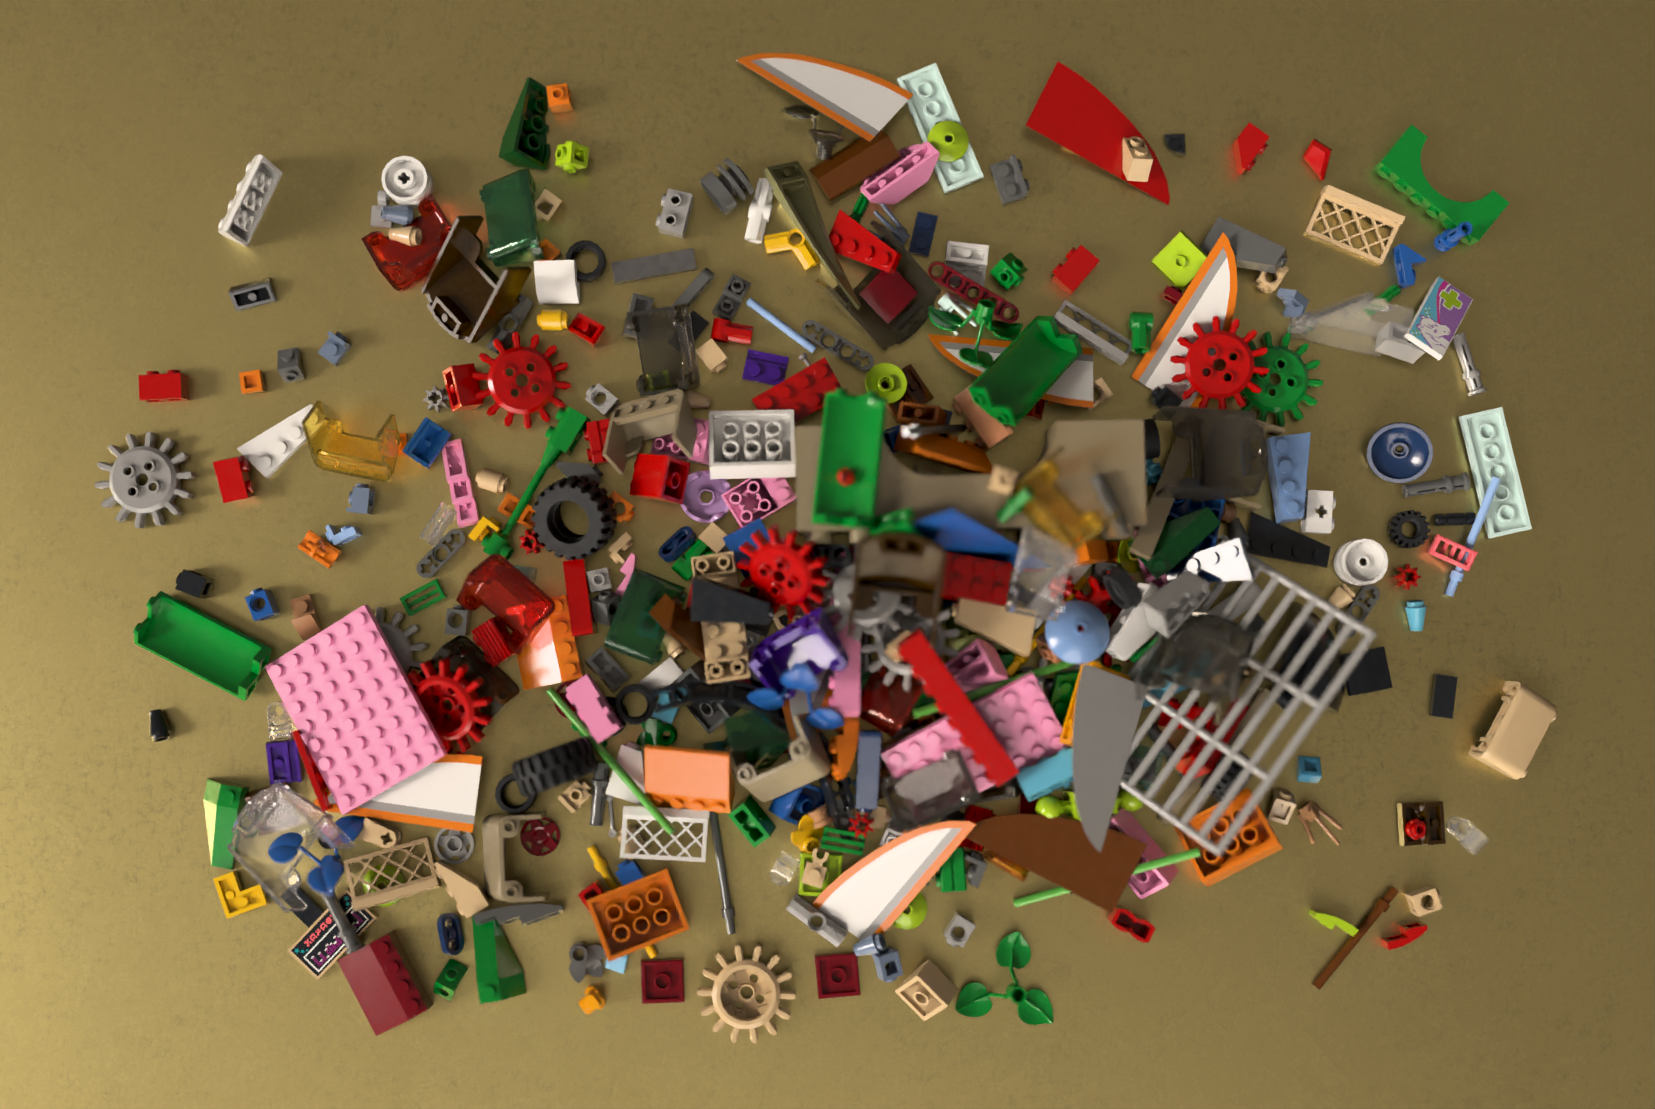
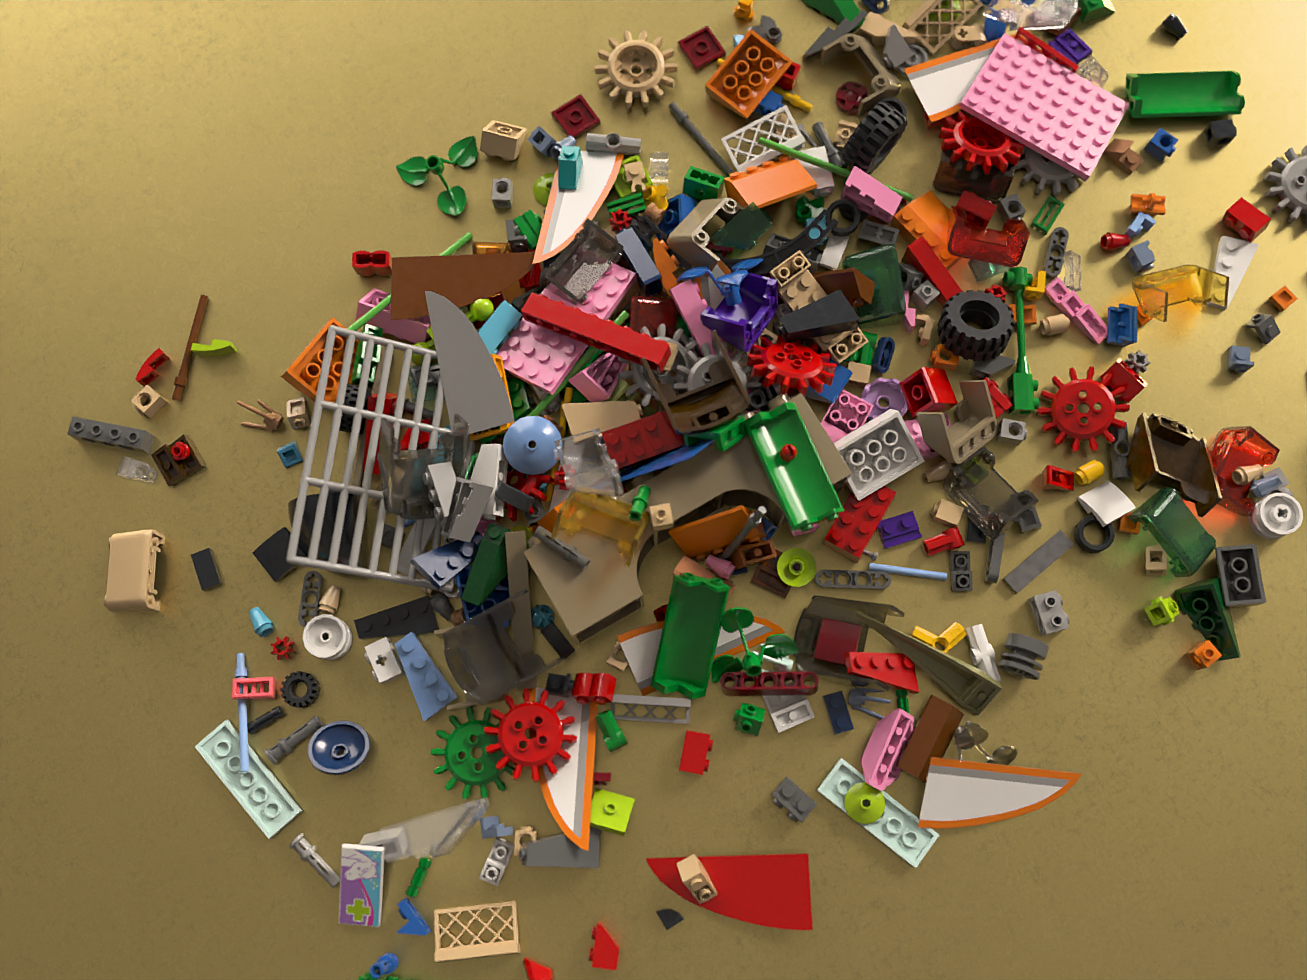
camera: 155 degrees right, 10 degrees down
none -> dark grey brick [67,416,155,454]
none -> green slope [351,324,383,387]
none -> light grey slope [423,462,456,526]
none -> white slope [479,837,515,886]
none -> teal slope [558,146,583,190]
none -> red brick [571,673,617,705]
none -> bright pink cone [705,555,735,580]
none -> light grey slope [883,24,913,70]
none -> red cone [1100,232,1131,251]
none -> dark grey slope [1215,544,1266,607]

